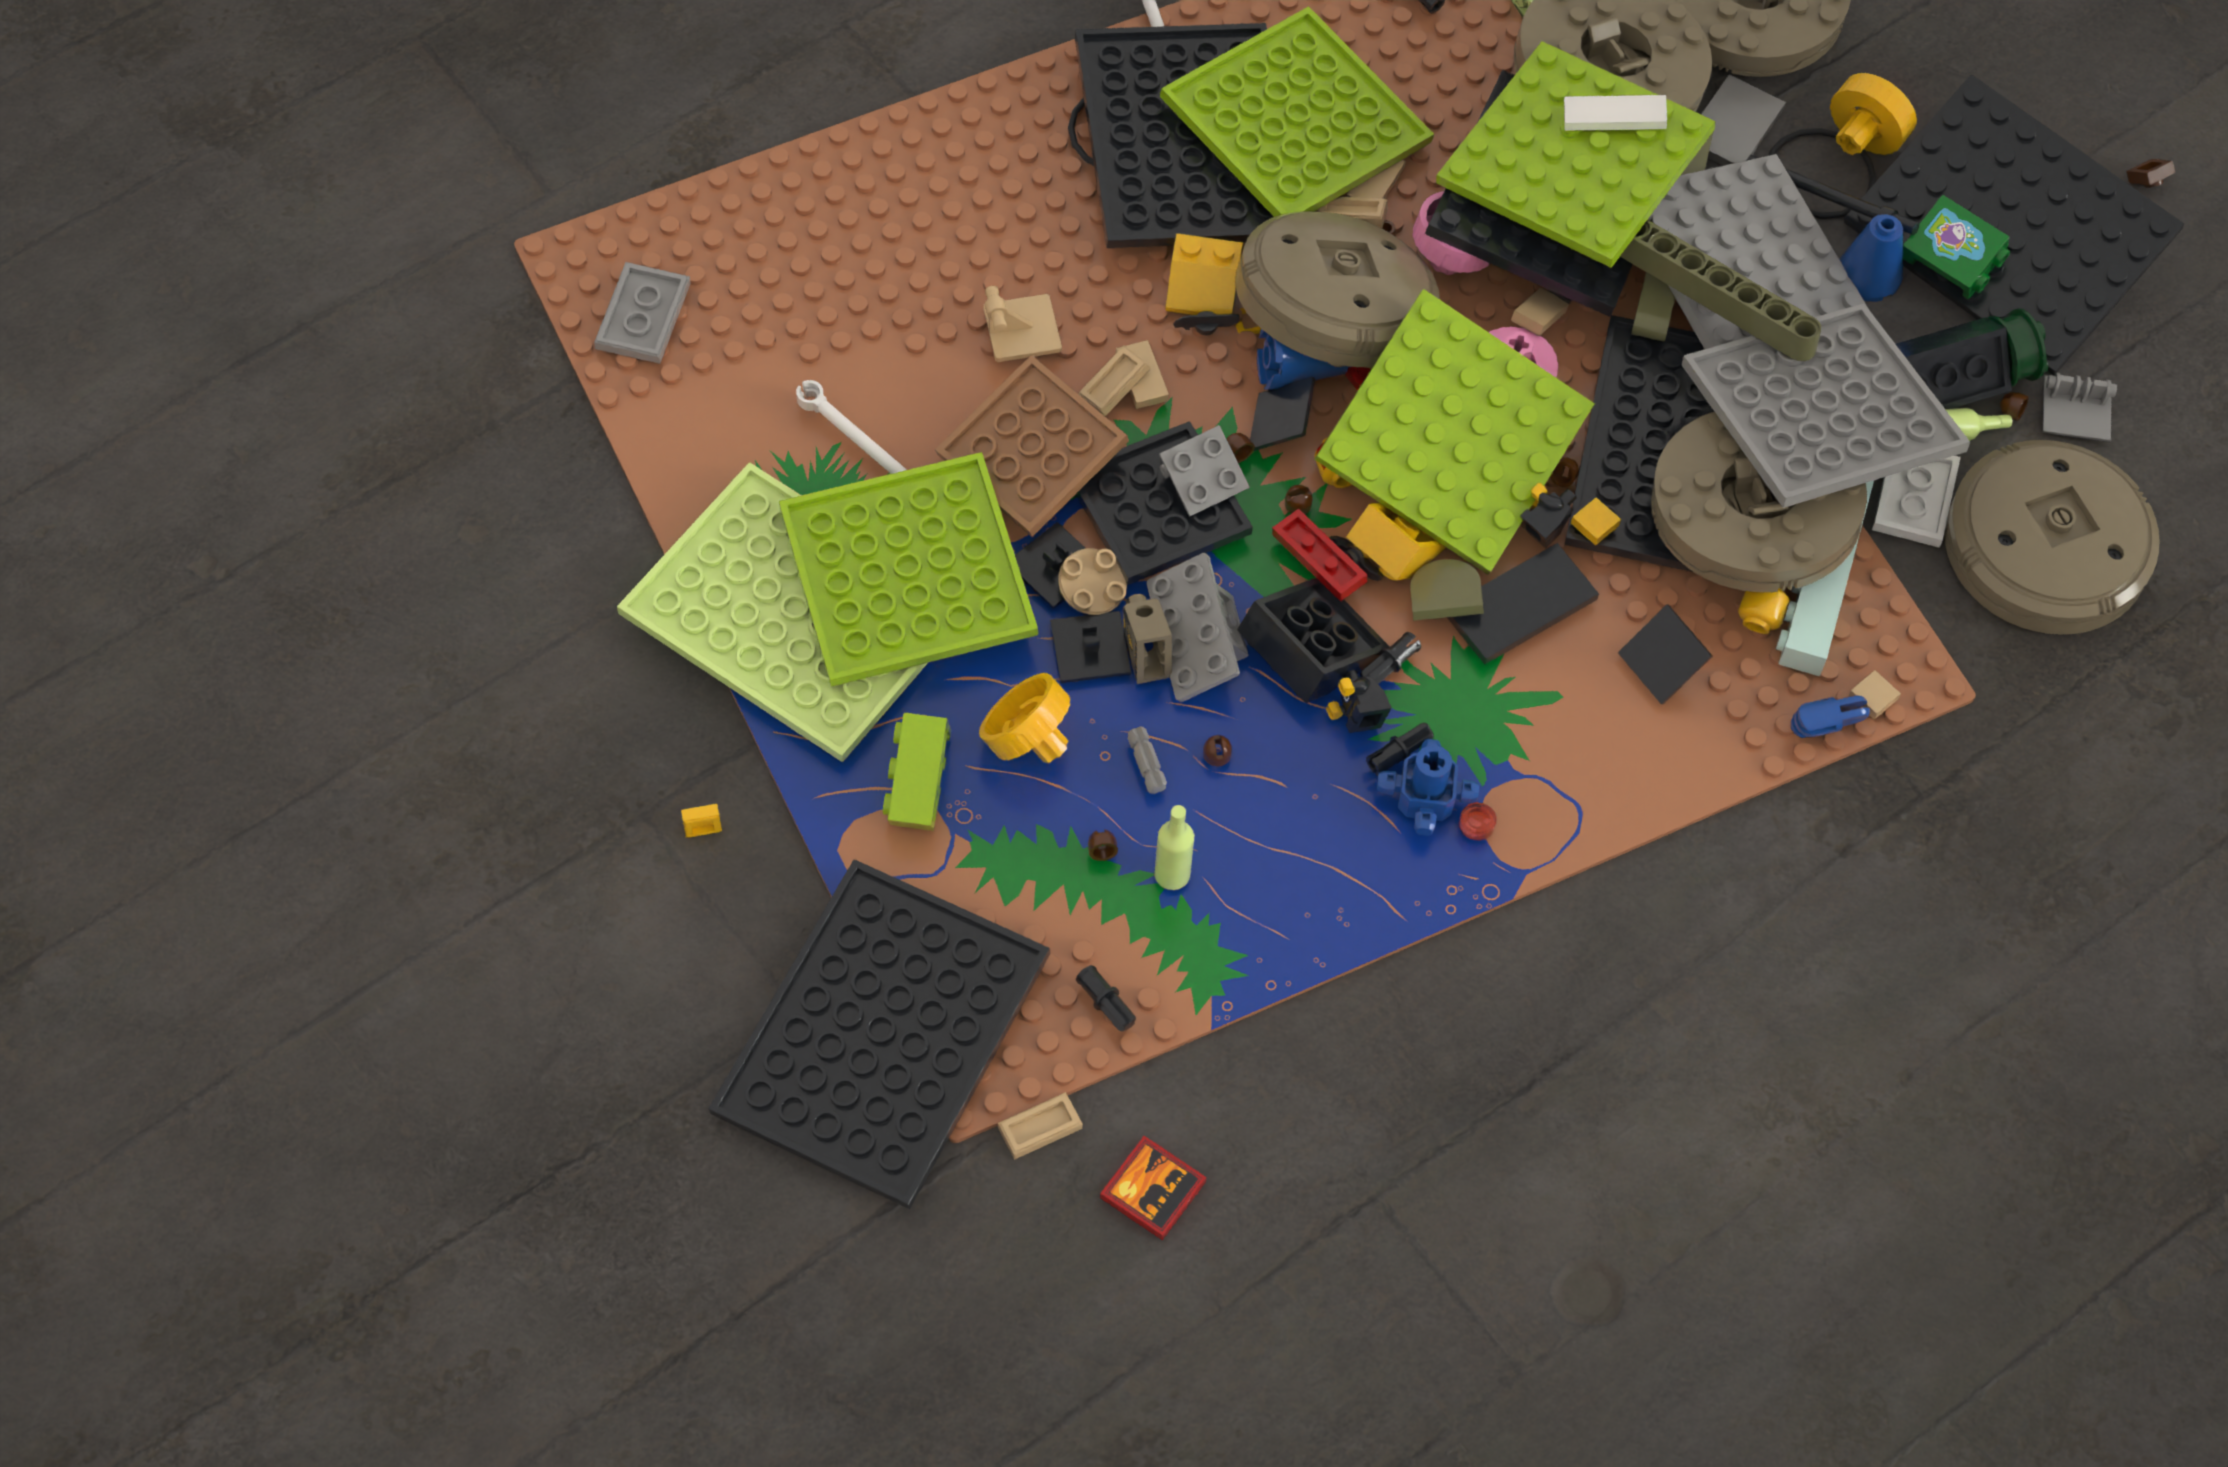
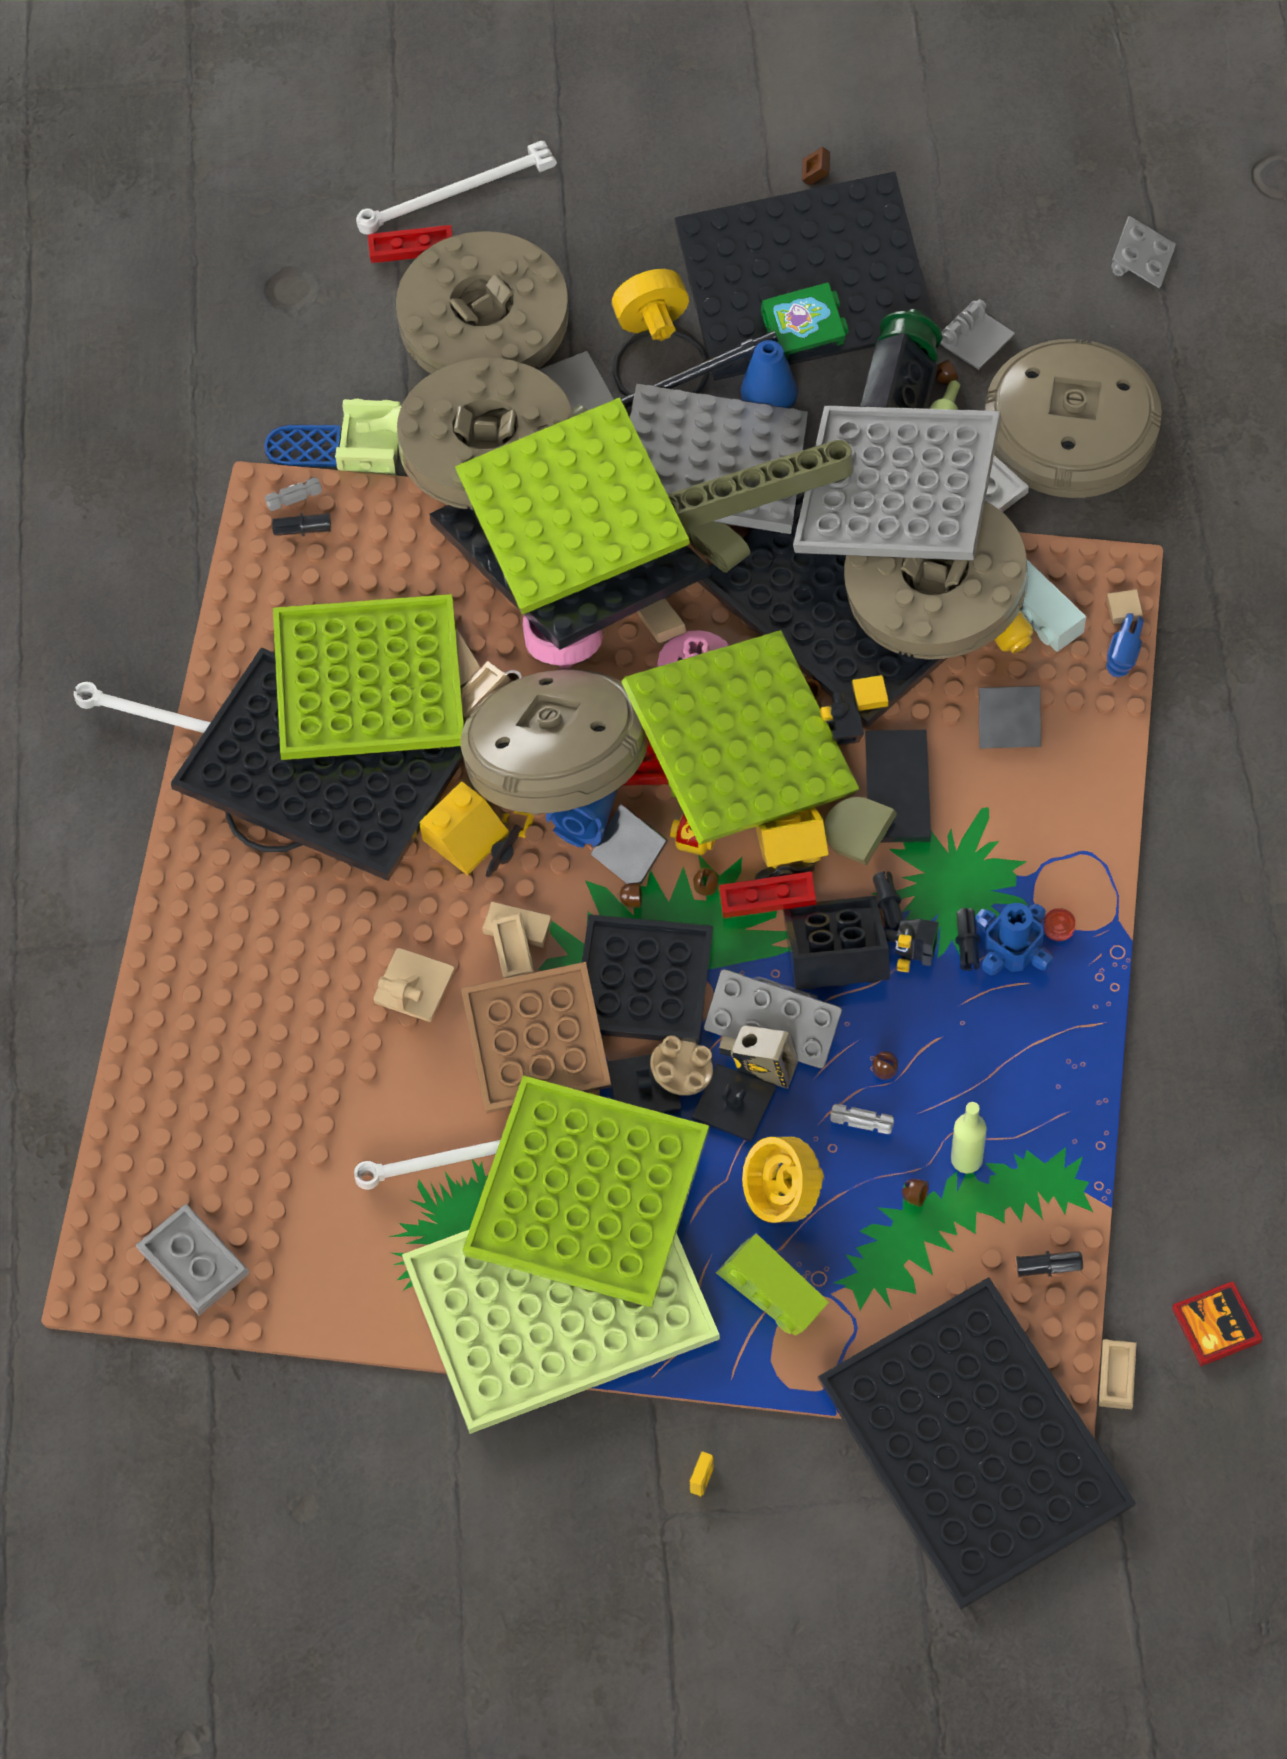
camera: 50 degrees left, 0 degrees up
light grey hinge [1159,425,1250,517] -> none
white tile [1564,95,1667,131] -> none

